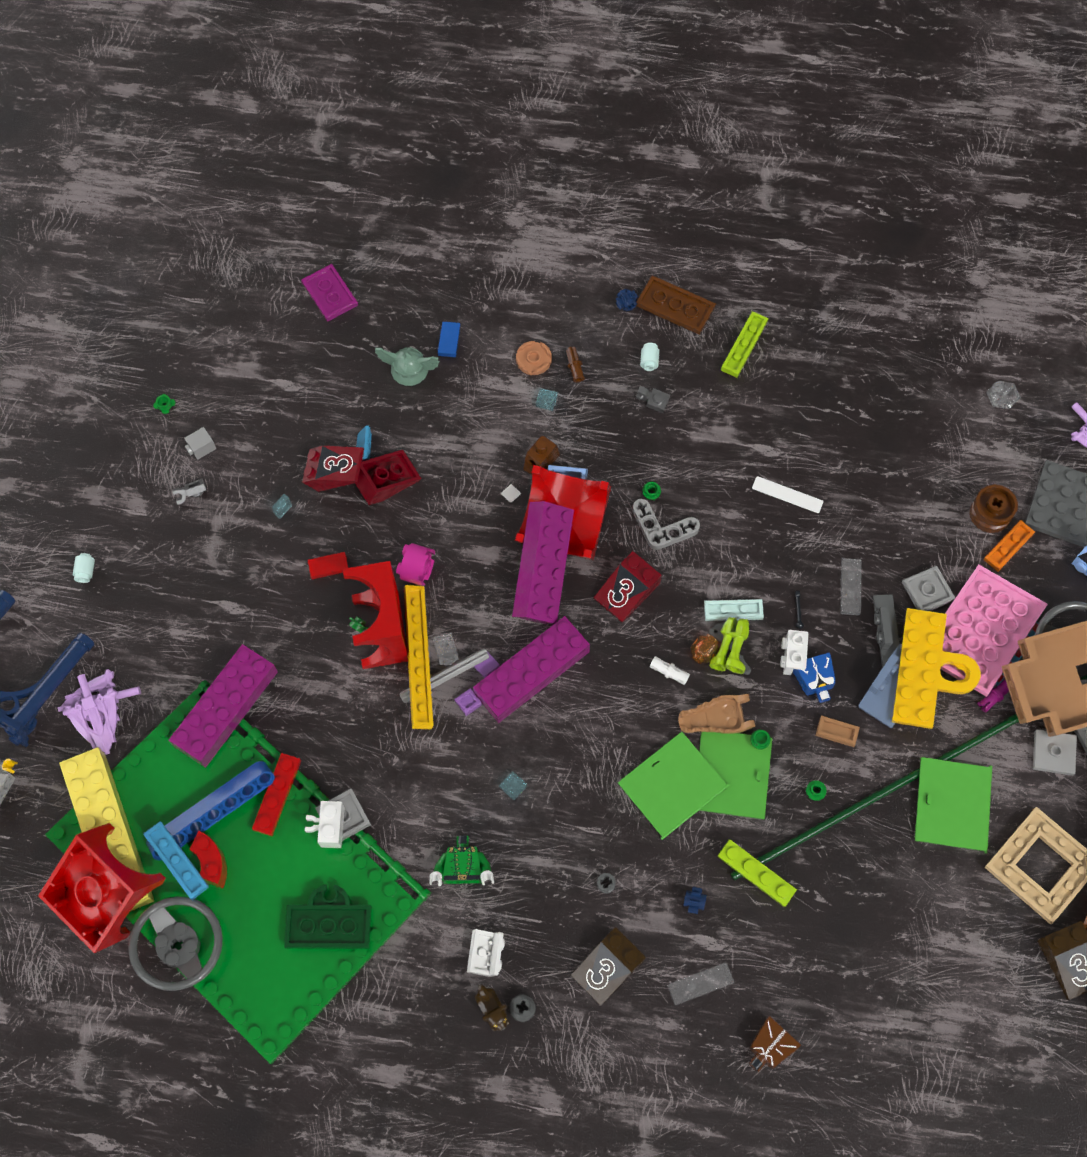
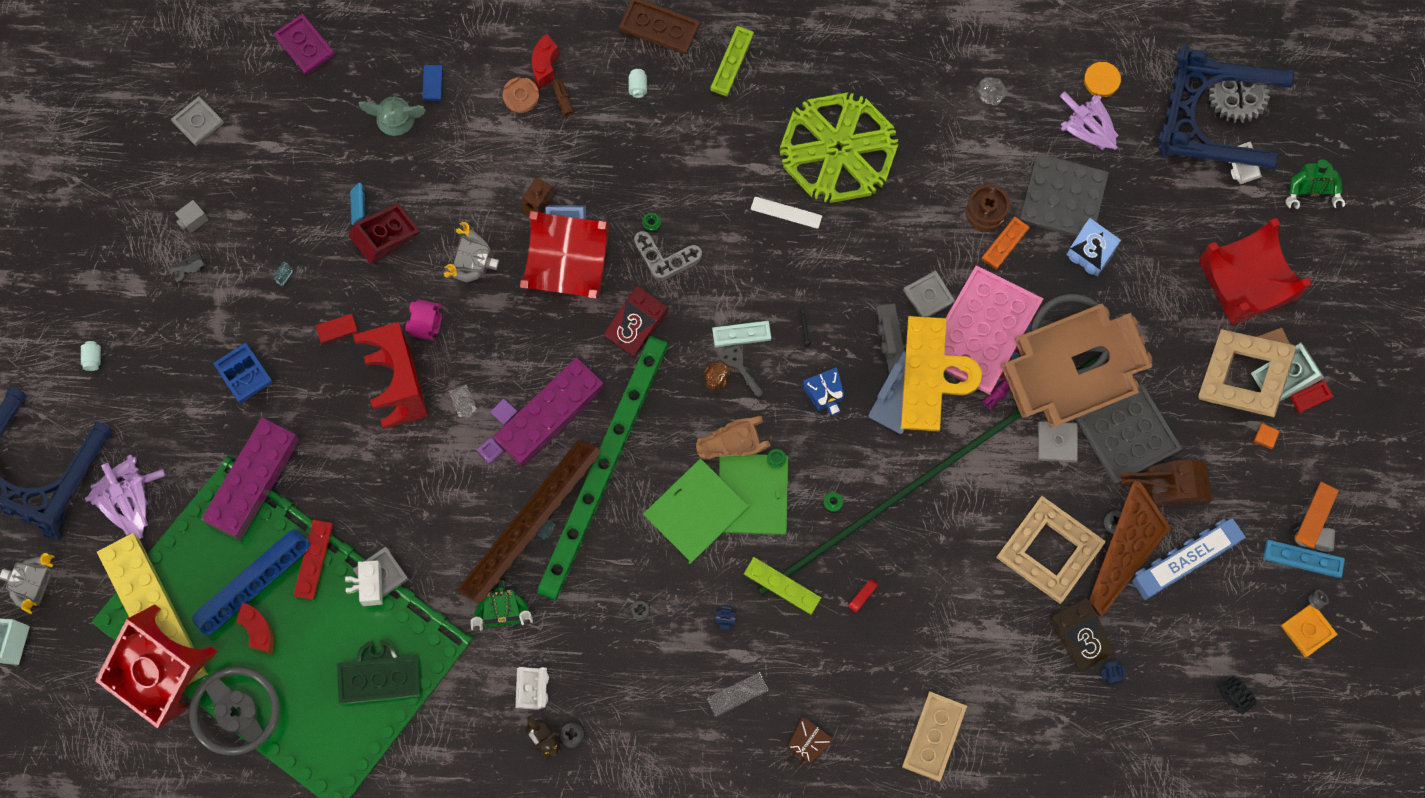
camera: 10 degrees left, 5 degrees up
dark azure tile [143,821,209,900] -> none
green plate [153,394,176,414] -> none
dark red slope [302,446,364,492] -> none
green plate [349,616,369,633] -> none
light grey axle [400,648,489,703] -> none
yellow plate [404,585,433,729] -> none
white sticker [501,484,521,503] -> none
magenta brick [512,501,574,624] -> none
clear light blue tile [536,388,558,411] -> none
slope [571,927,646,1006] -> none
dark blue gear [616,289,638,311] -> none
flat silver plate [636,386,670,413] -> none
white pin [650,656,690,685] -> none
lime piece [709,617,749,674] -> none
white bracket [780,630,808,675] -> none
medium nougat tile [815,716,860,747] -> none
clear tile [840,558,861,615] -> none
bright green piece [915,757,992,854] -> none
none -> light grey plate [171,96,224,146]
none -> blue bracket [213,342,273,404]
none -> light grey torso [444,222,500,283]
none -> reddish brown plate [456,440,601,605]
none -> red brick [532,34,559,89]
none -> green beam [537,335,669,601]
none -> lime plate [780,92,898,203]
none -> red beam [848,579,879,613]
none -> tan plate [902,691,967,782]

